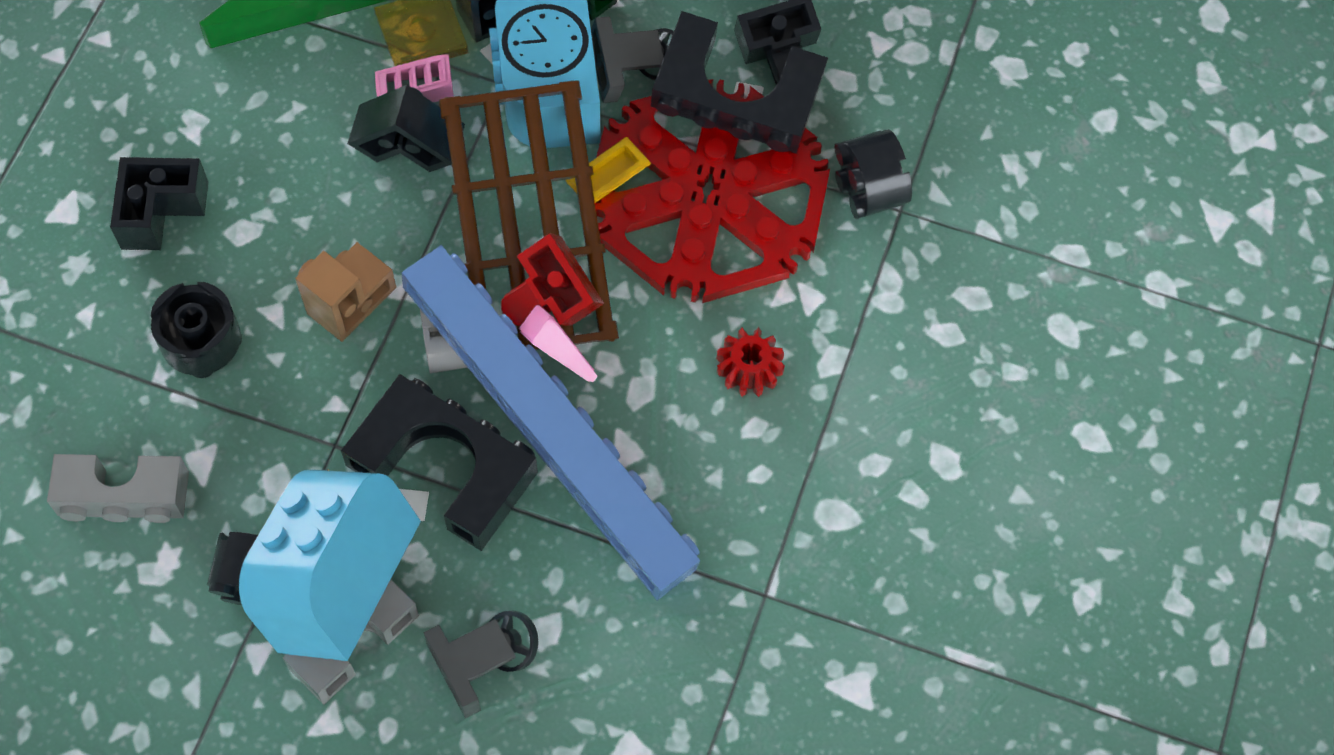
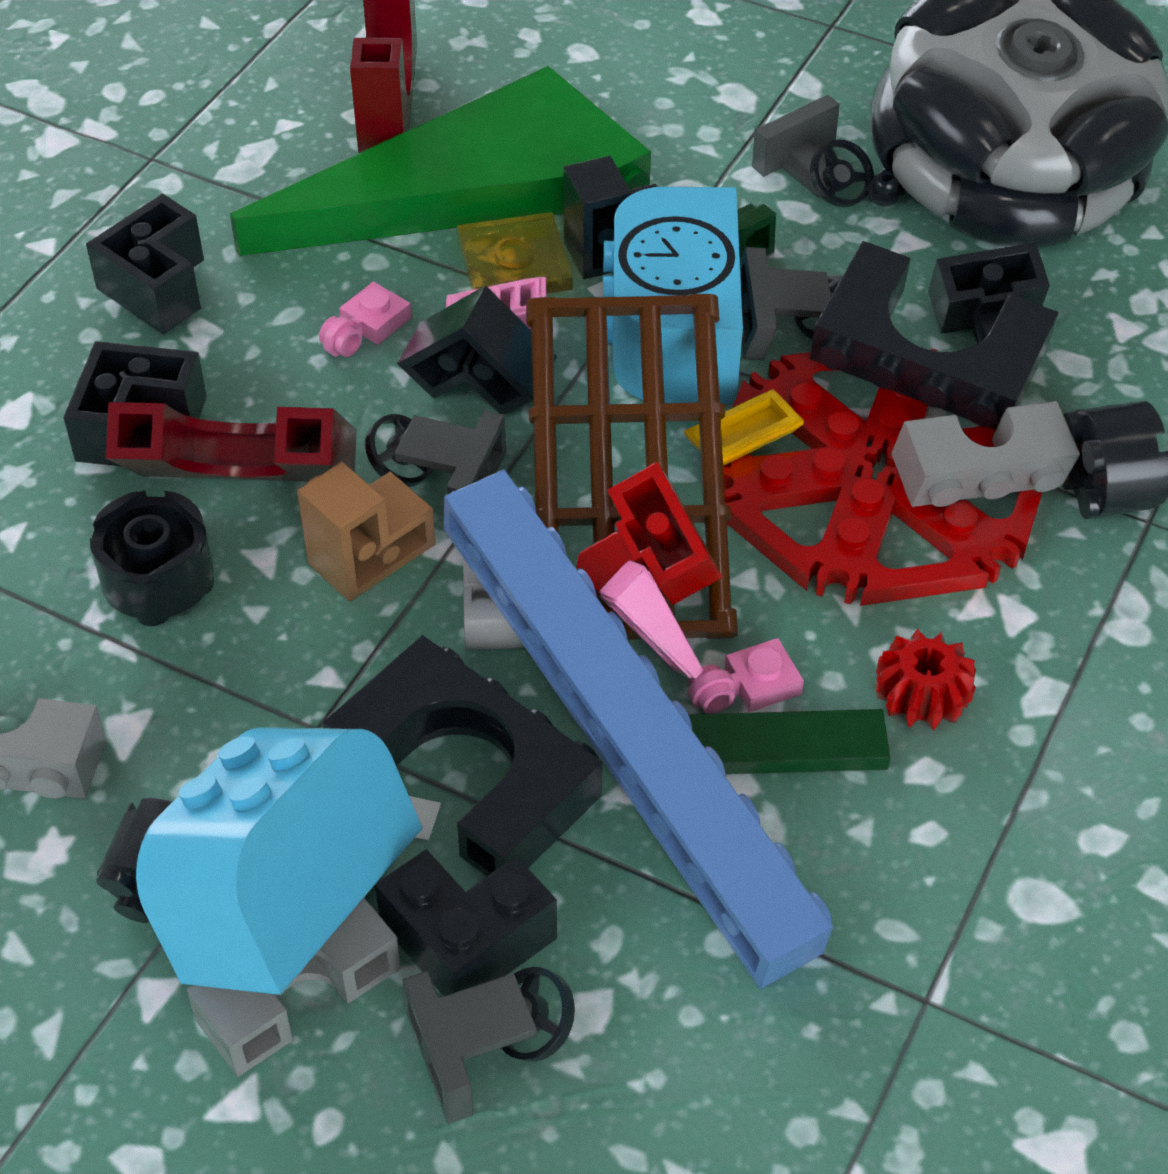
camera: 10 degrees right, 15 degrees down
none -> black brick [86,193,204,335]
none -> dark red arch [106,402,357,481]
none -> bright pink plate [319,281,412,357]
none -> dark grey piece [365,410,506,494]
none -> black brick [375,849,557,996]
none -> bright pink plate [688,638,804,714]
none -> dark green tile [688,709,891,774]
none -> light grey arch [891,401,1080,507]

